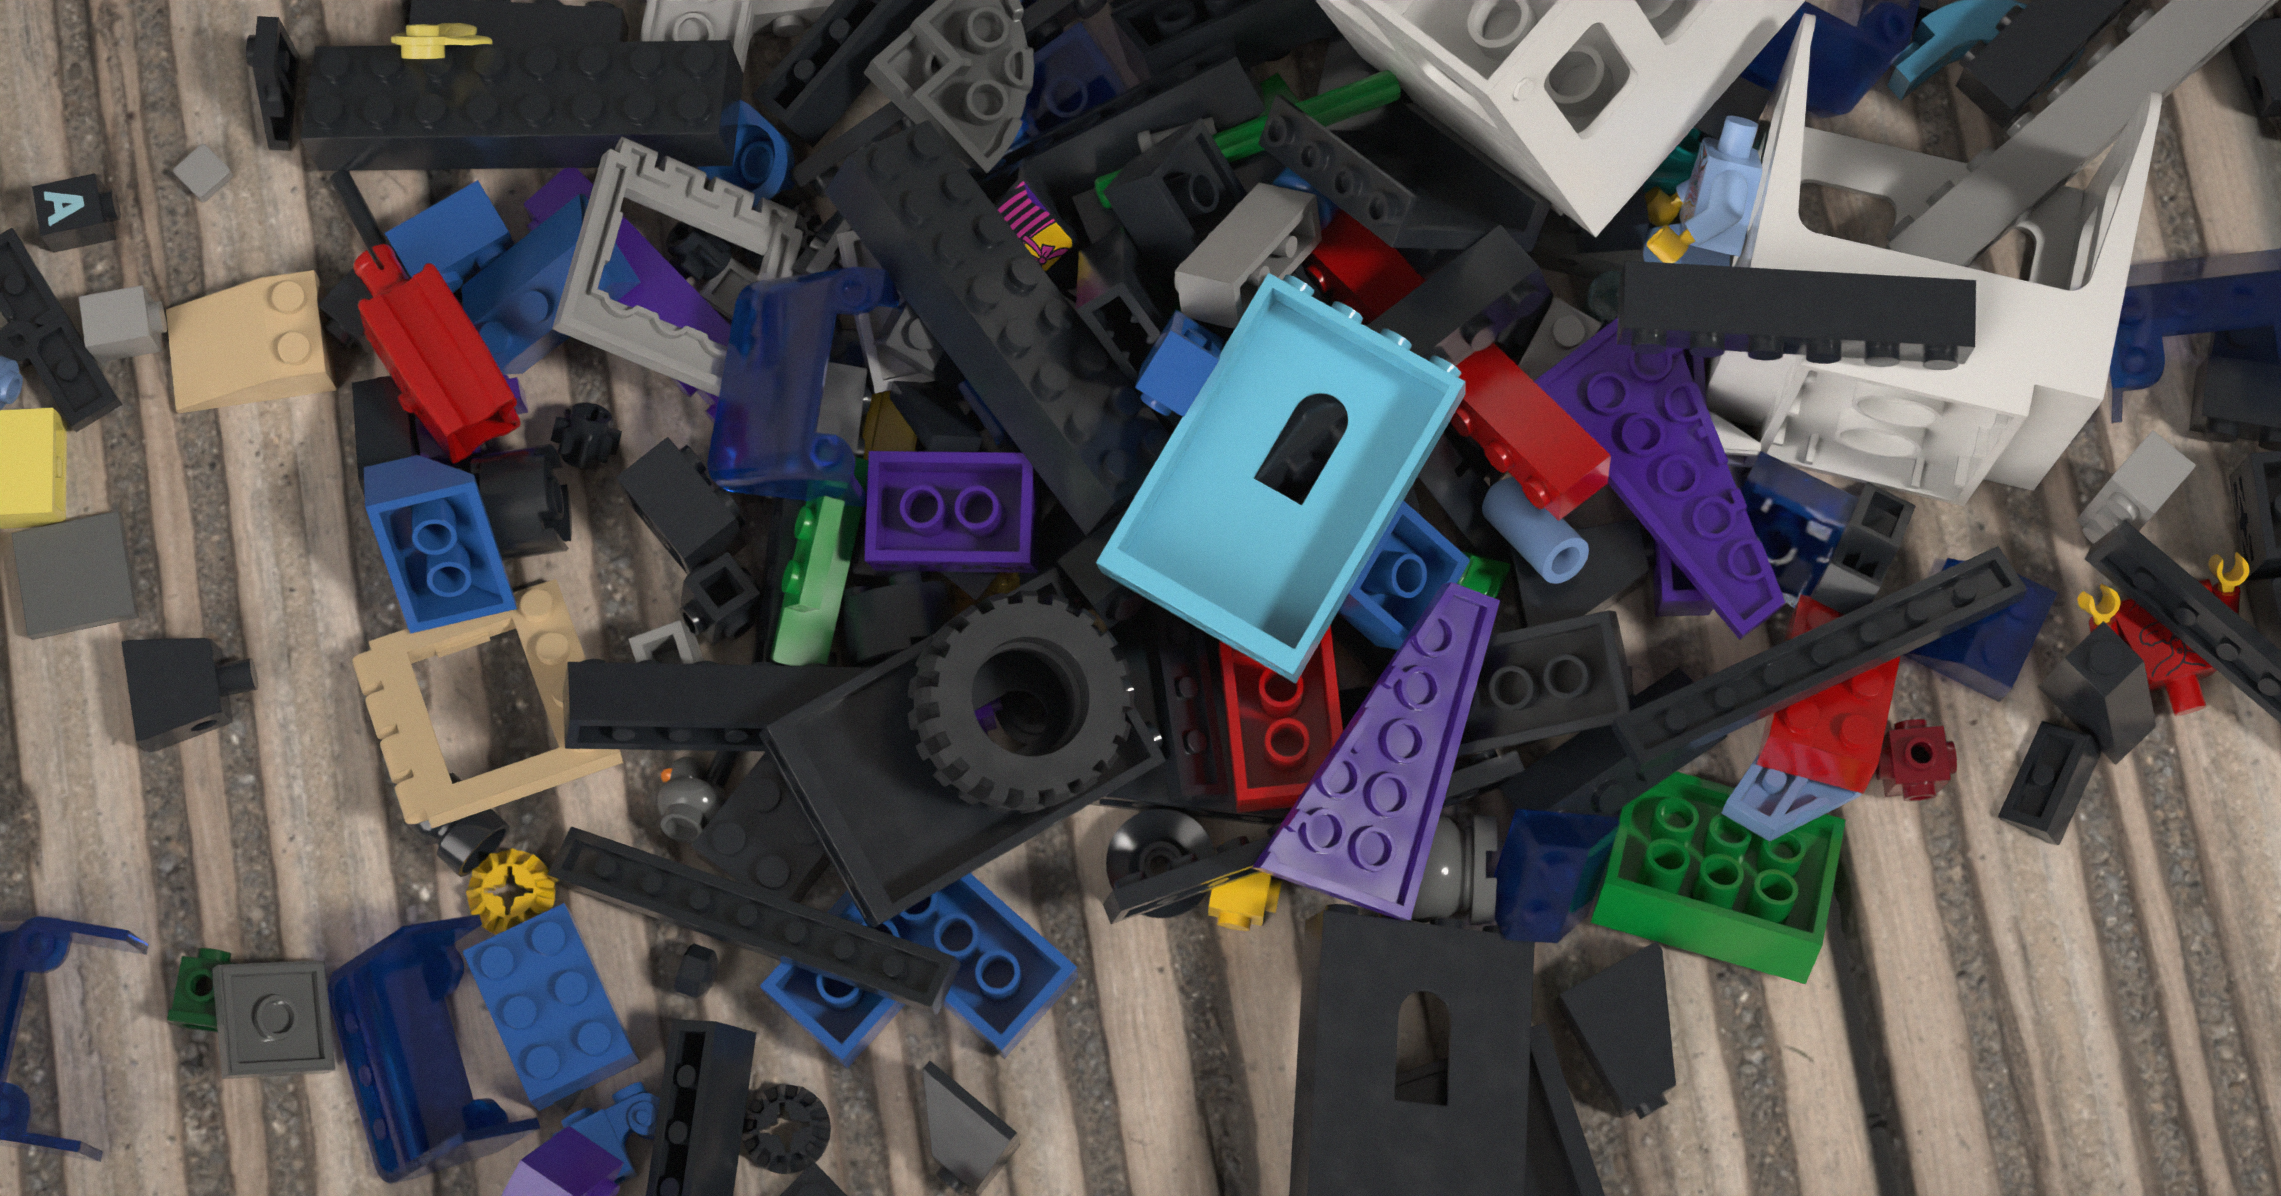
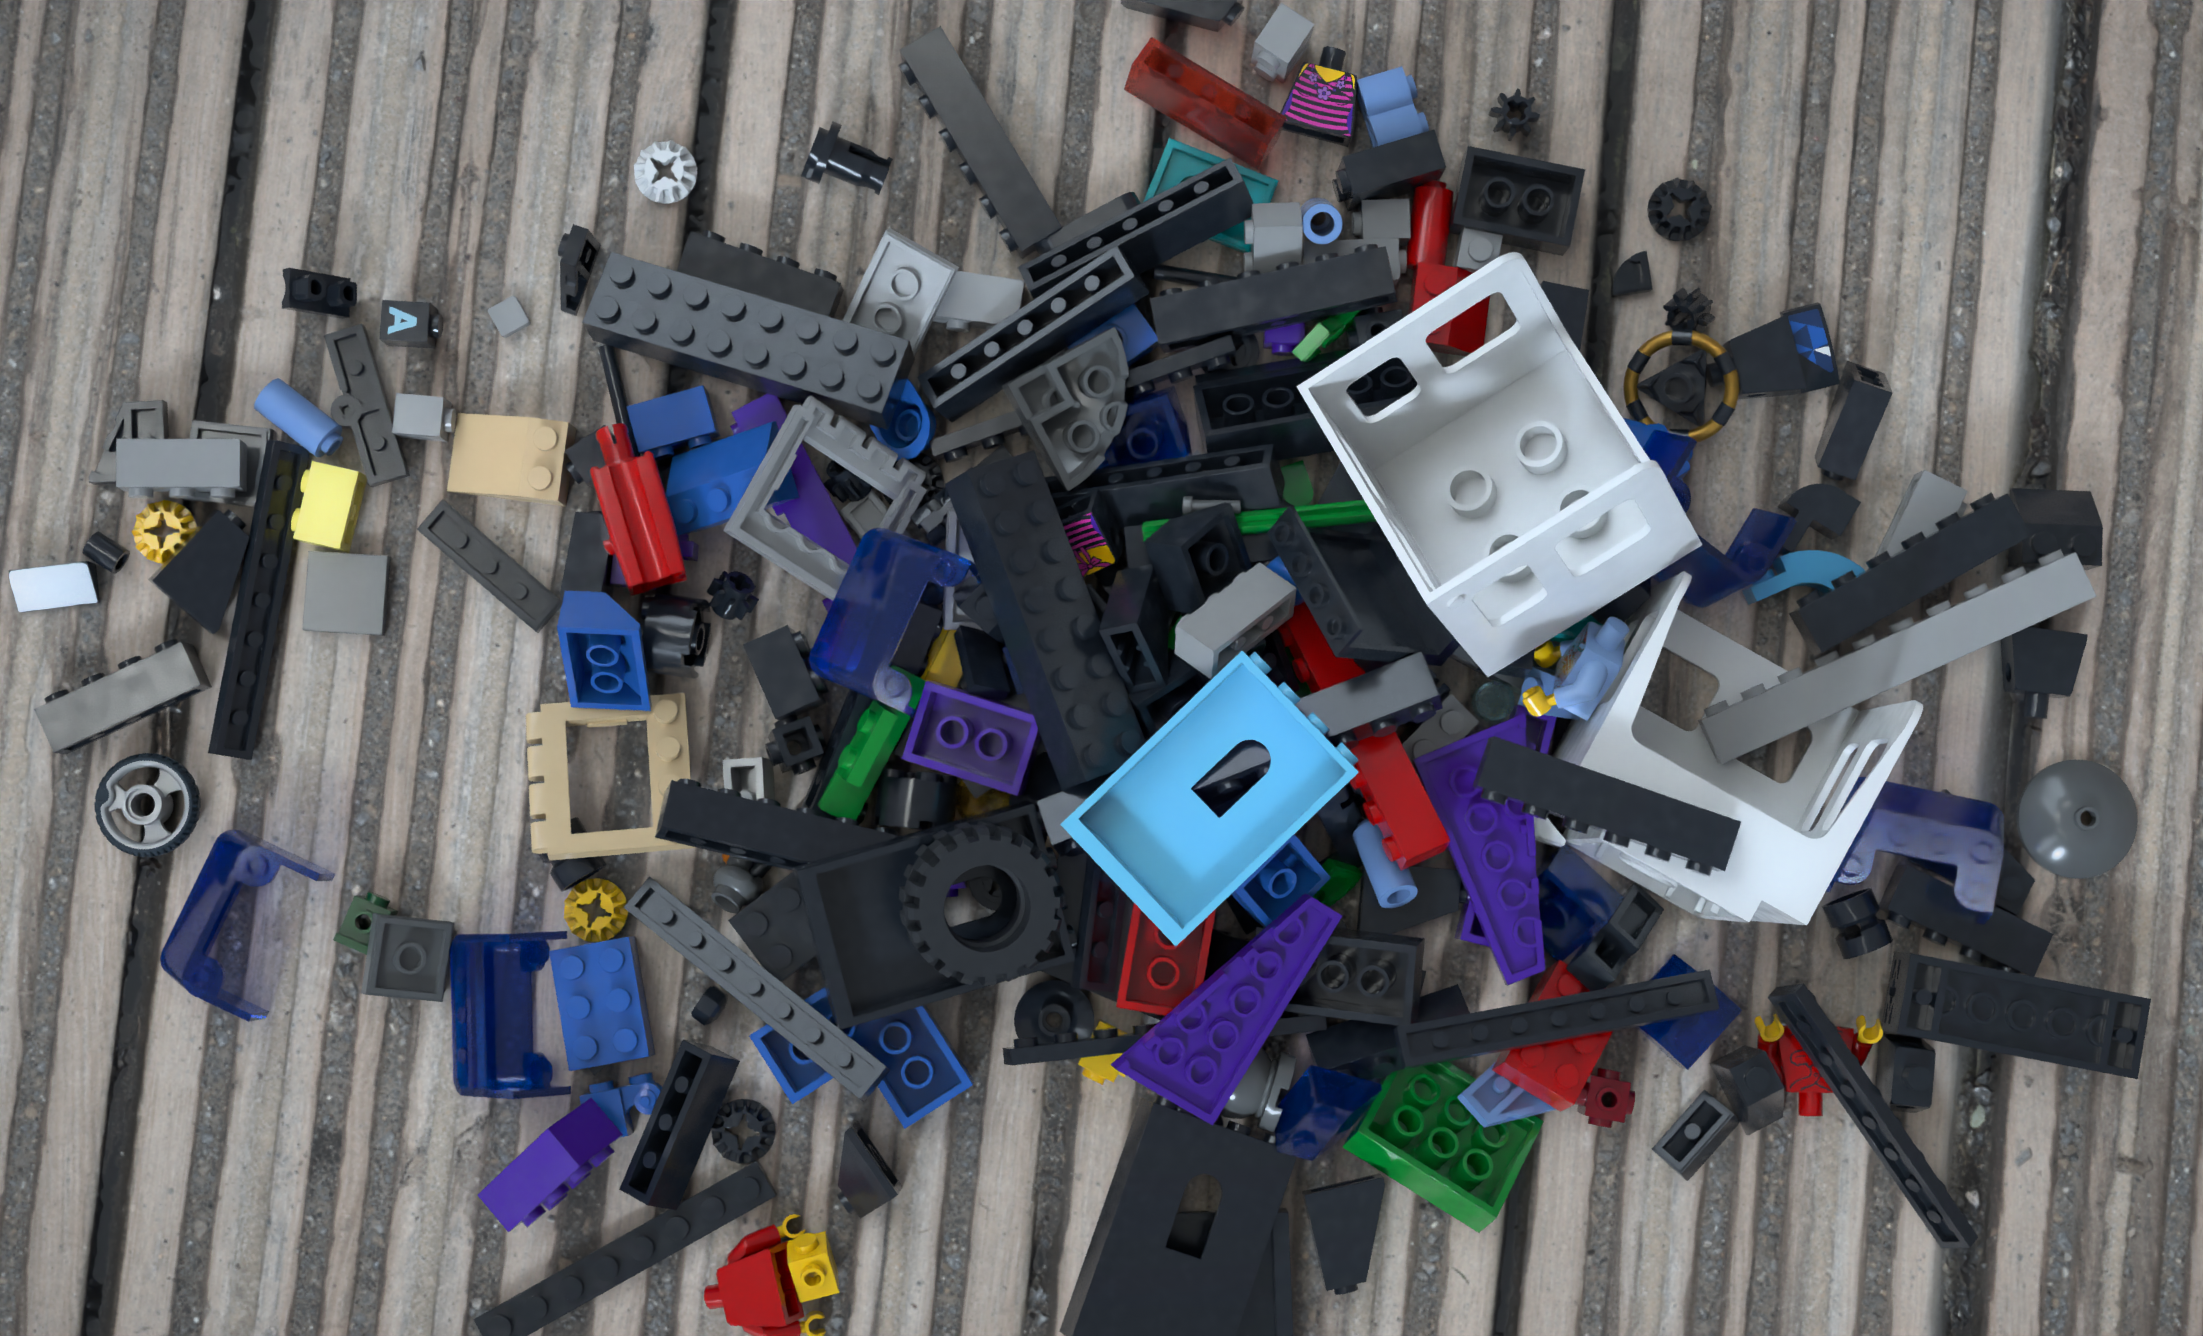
camera: 10 degrees right, 10 degrees up
black torso [122,638,258,753] -> none
light yellow plate [391,23,492,59] -> none
blue brick [1135,310,1224,417] -> none
light grey brick [2076,430,2196,544] -> none
none -> black tile [417,499,562,633]
none -> black wheel [1822,888,1893,959]

